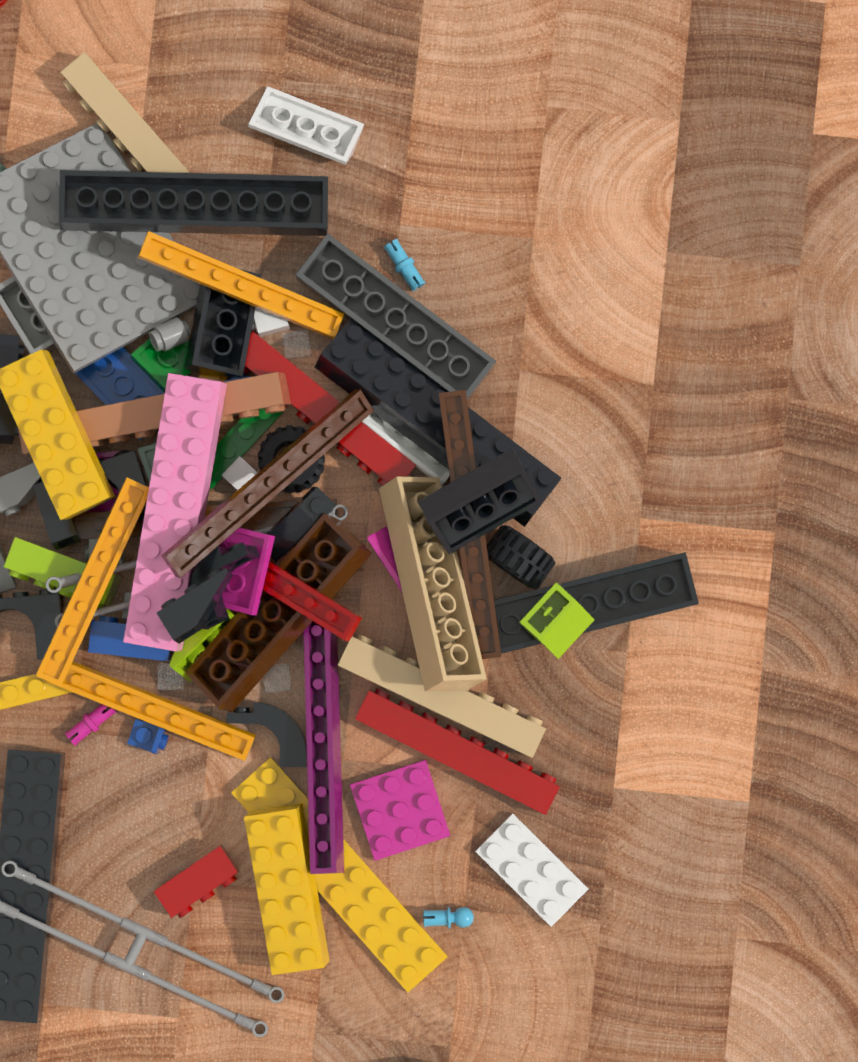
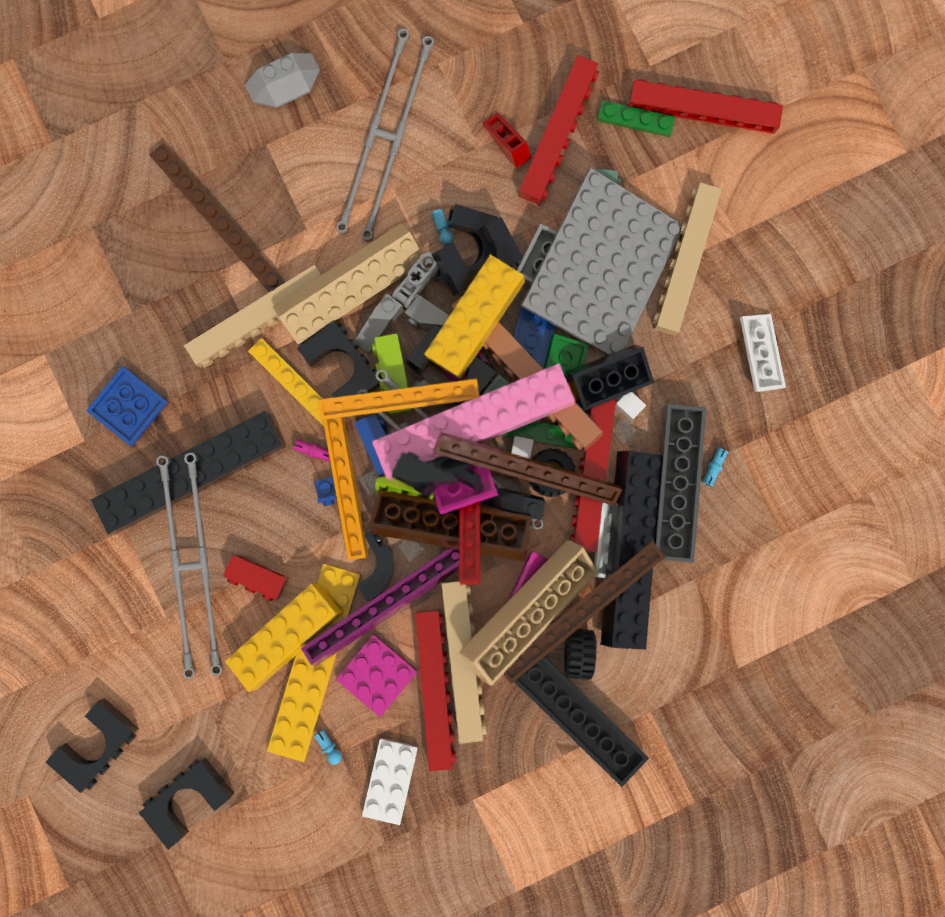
camera: 55 degrees right, 0 degrees up
black brick [59,170,328,236] -> none
light orange plate [137,231,344,339] -> none
light grey brick [149,317,190,352] -> none
black slope [418,448,543,554] -> none
lime slope [519,582,594,659] -> none

